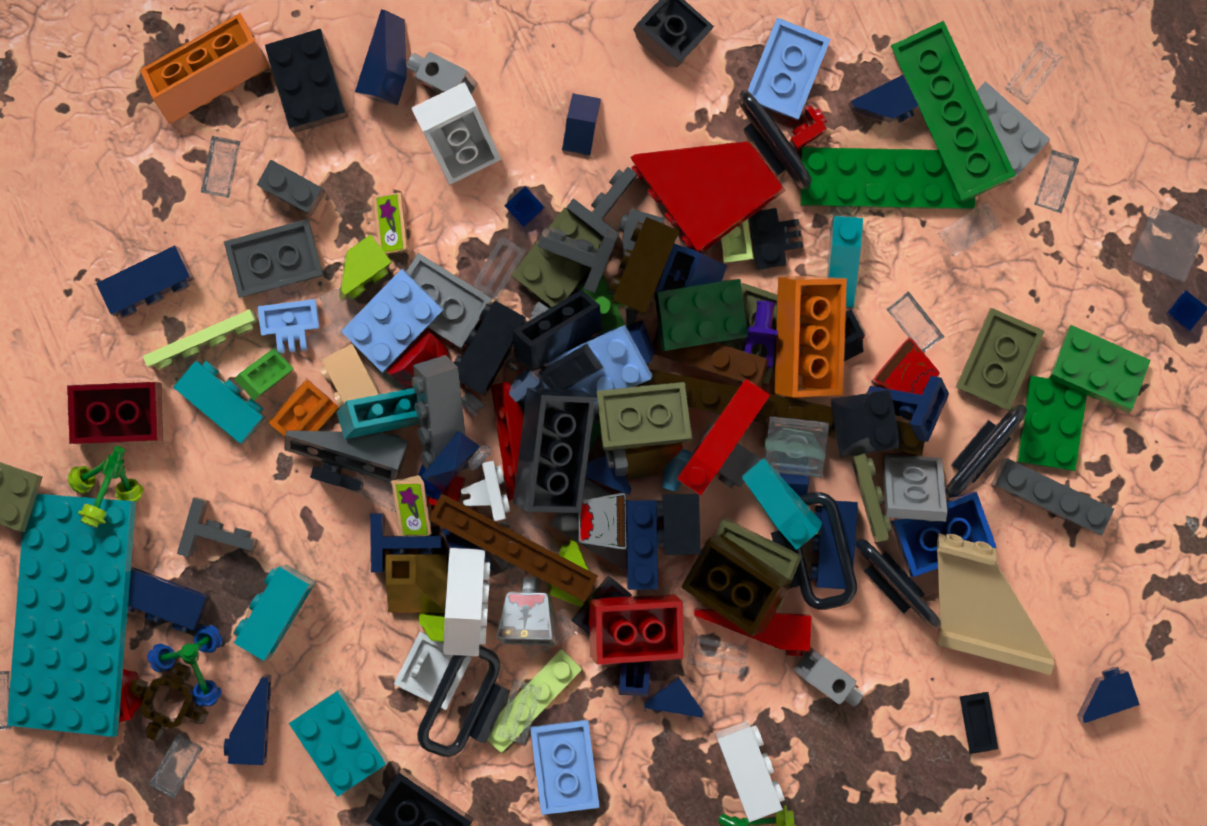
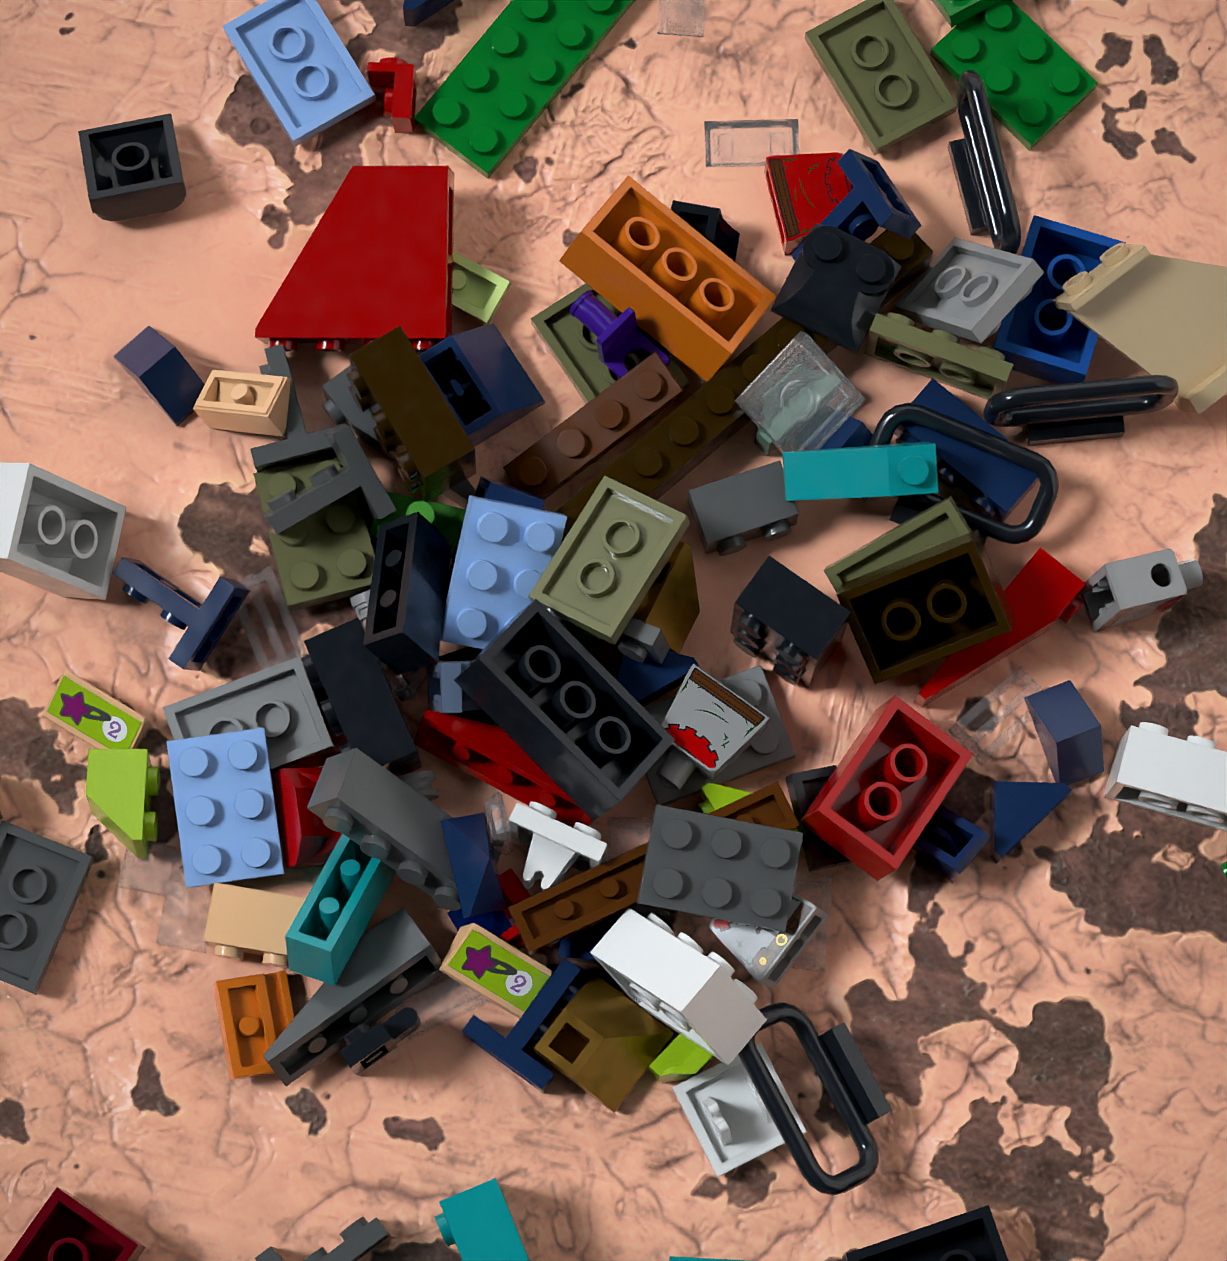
camera: 55 degrees left, 10 degrees down
yellowish green plate [143,309,258,370] -> none
teal brick [173,360,266,444] -> none
bright green tile [234,348,294,401] -> none
light blue hinge [257,299,320,354] -> none
yellowish green plate [487,648,582,753] -> none
clear tile [497,679,543,745] -> none
clear blue plate [504,186,545,228] -> none
light blue plate [530,719,599,815] -> none
black tile [539,343,603,389] -> none
dark blue brick [626,500,658,590] -> none
dark green plate [654,279,748,351] -> none
medium azure cone [662,449,692,491] -> none
red slope [677,378,770,495] -> none
black bar [737,90,812,189] -> none
black hinge [749,208,804,270] -> none
teal slope [827,216,863,308] -> none
dark grey brick [991,458,1114,535] -> none
none -> dark blue bracket [112,557,250,671]
none -> light nougat slope [193,370,291,436]
none -> dark grey plate [637,805,803,932]
none -> dark blue slope [1024,680,1104,786]

